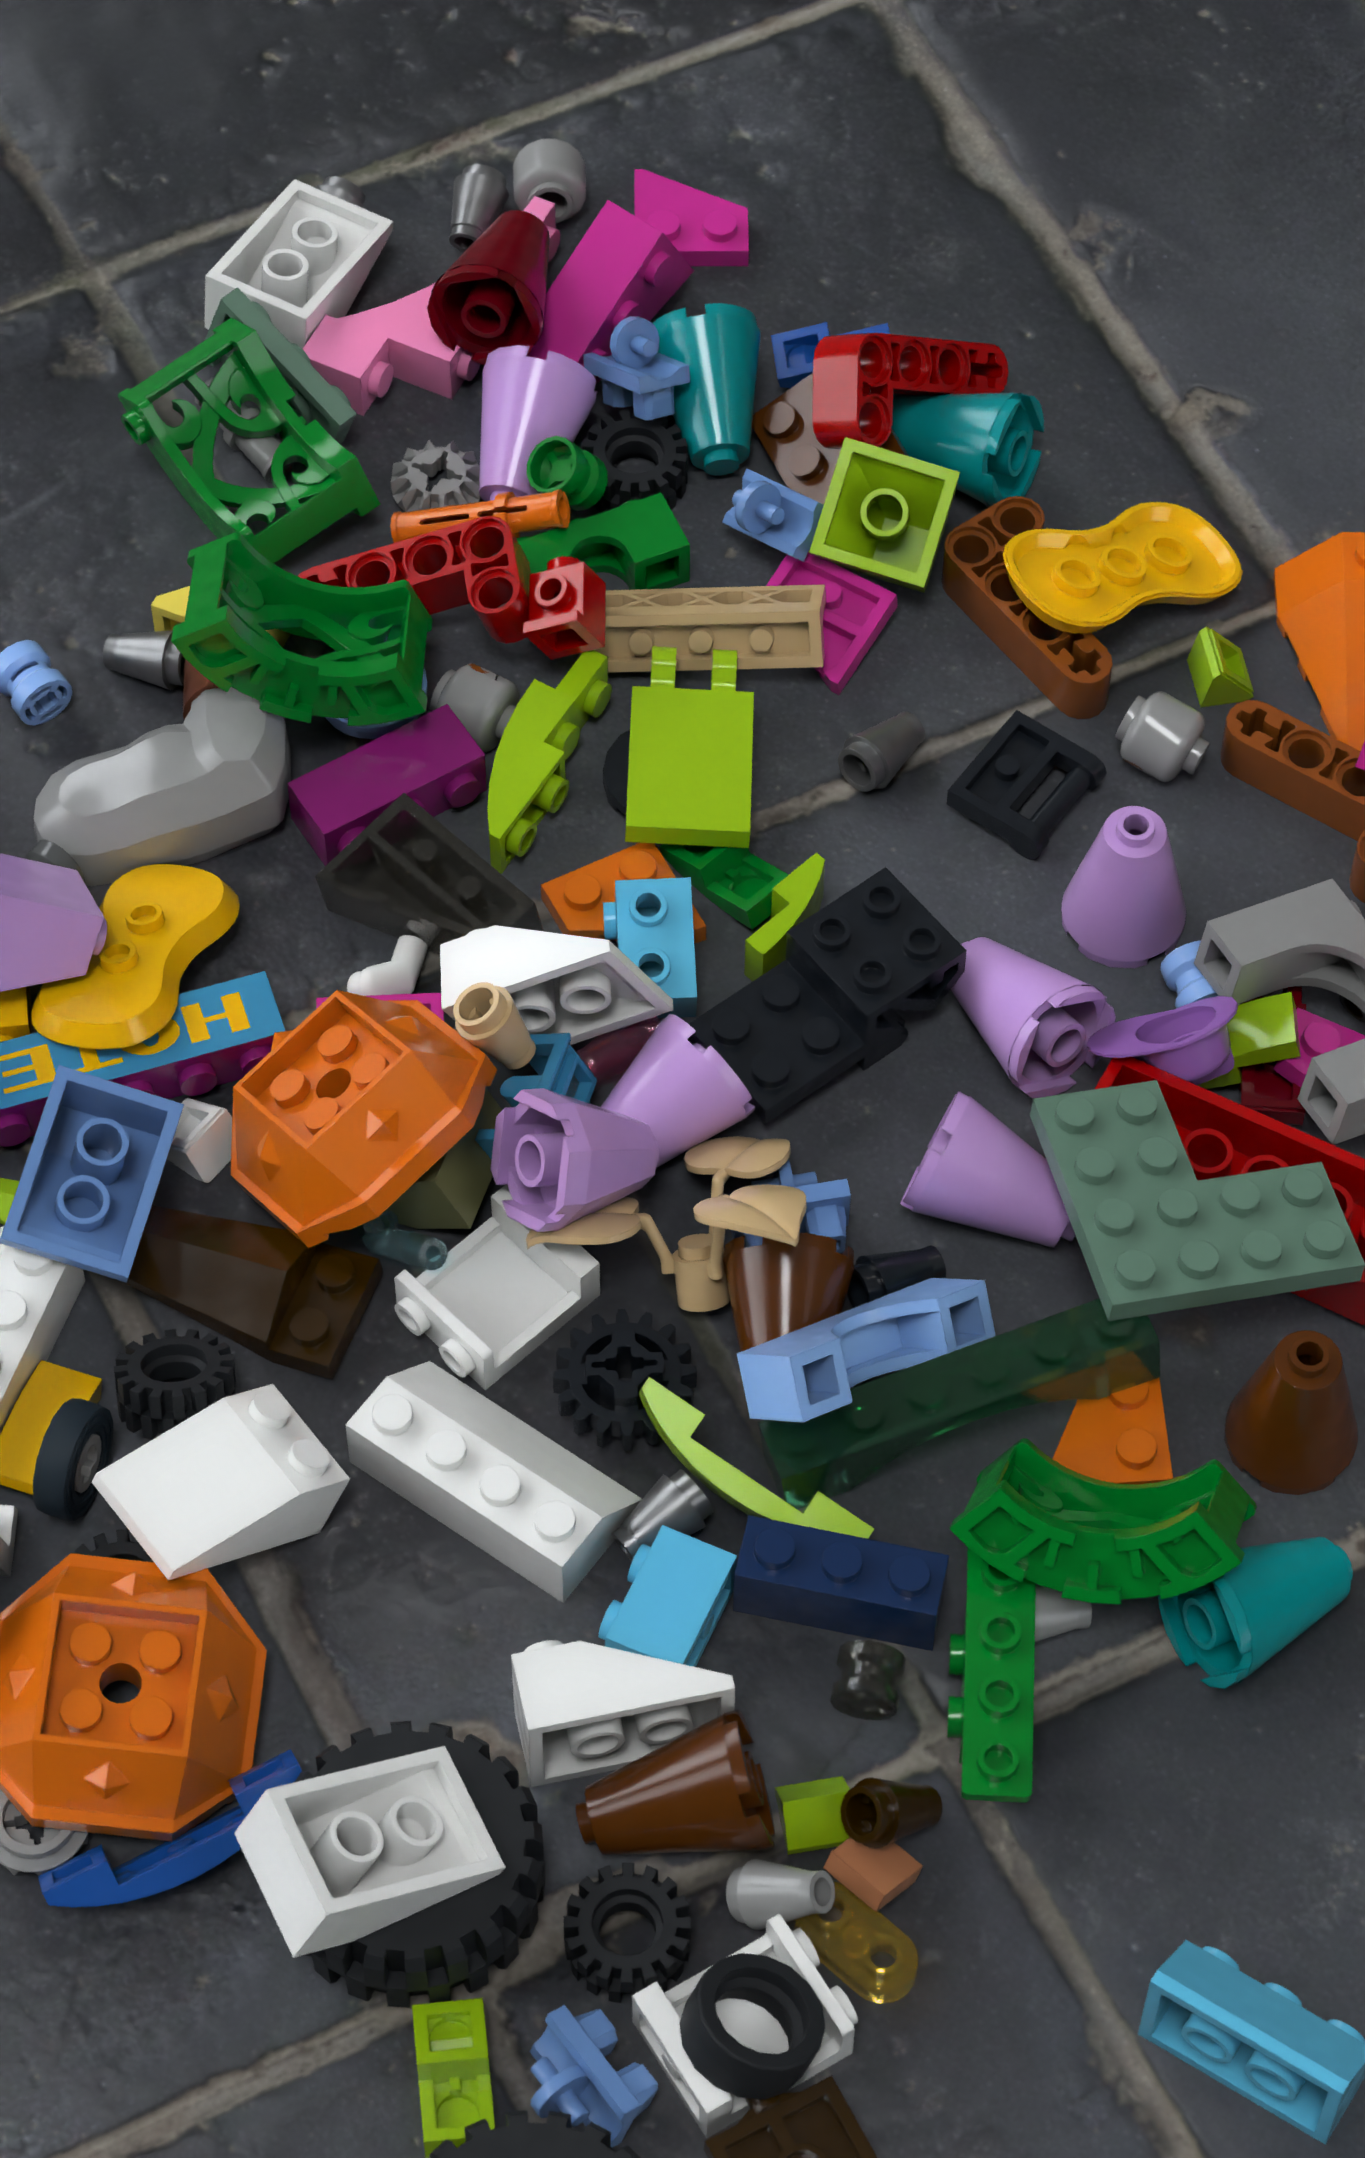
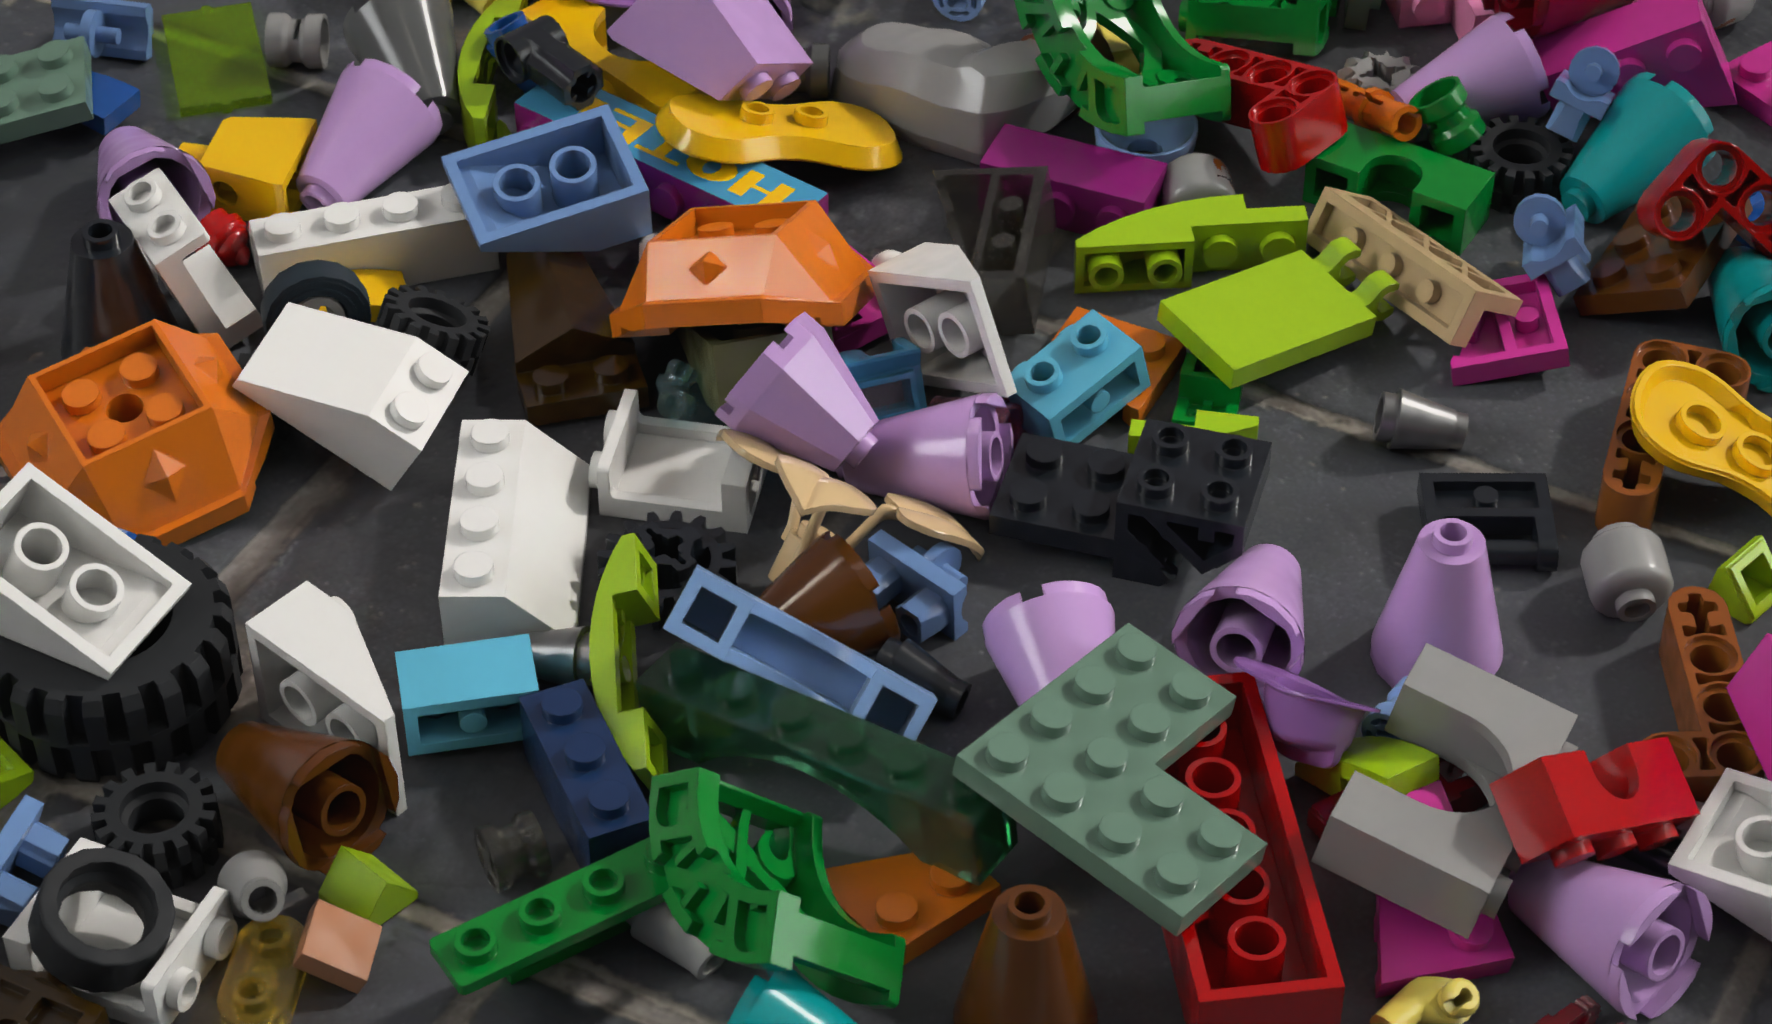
camera: 55 degrees right, 15 degrees down
tan cone [453,982,536,1069] -> none
red brick [523,556,606,660] -> none
lime slope [809,437,960,593] -> none
dark brown cone [841,1778,942,1848] -> none

